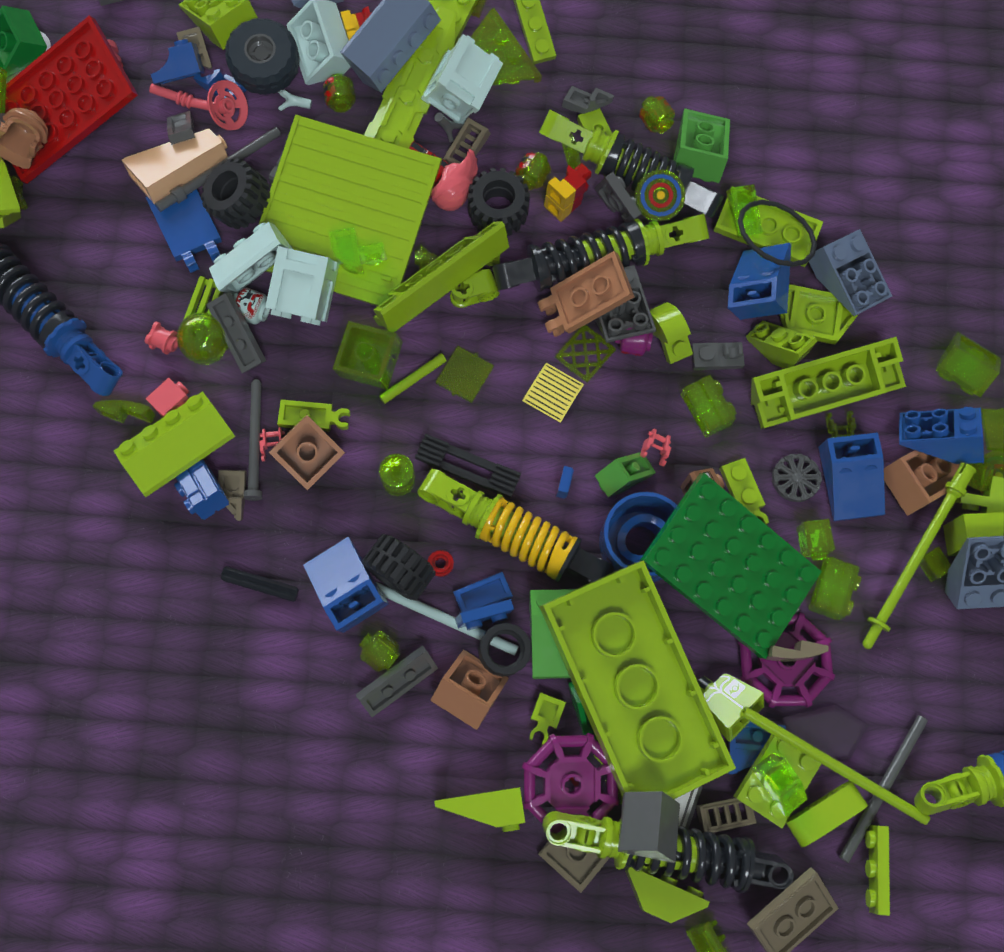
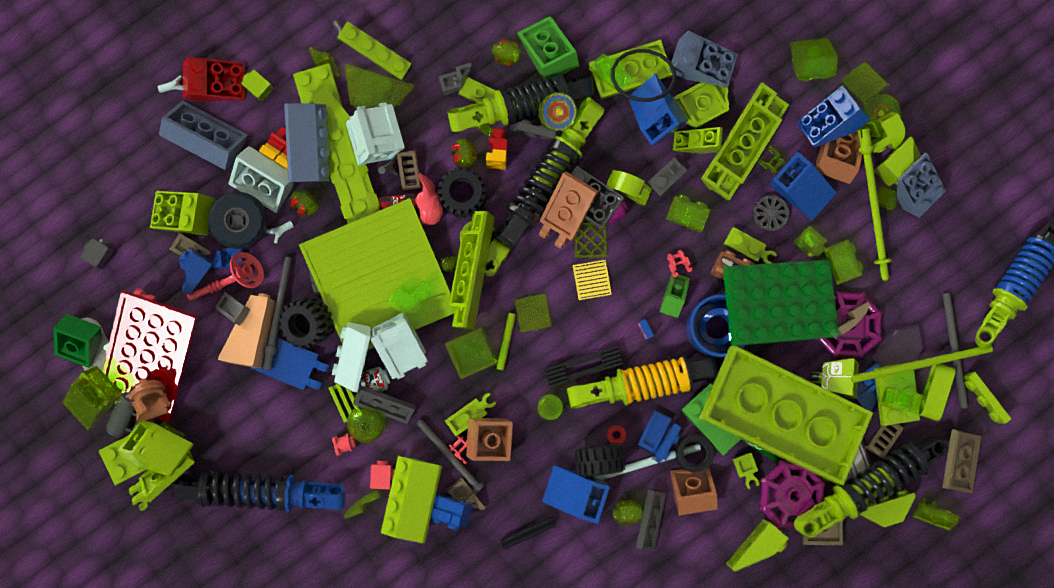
camera: 30 degrees left, 10 degrees up
dark grey slope [618,791,680,863] -> none

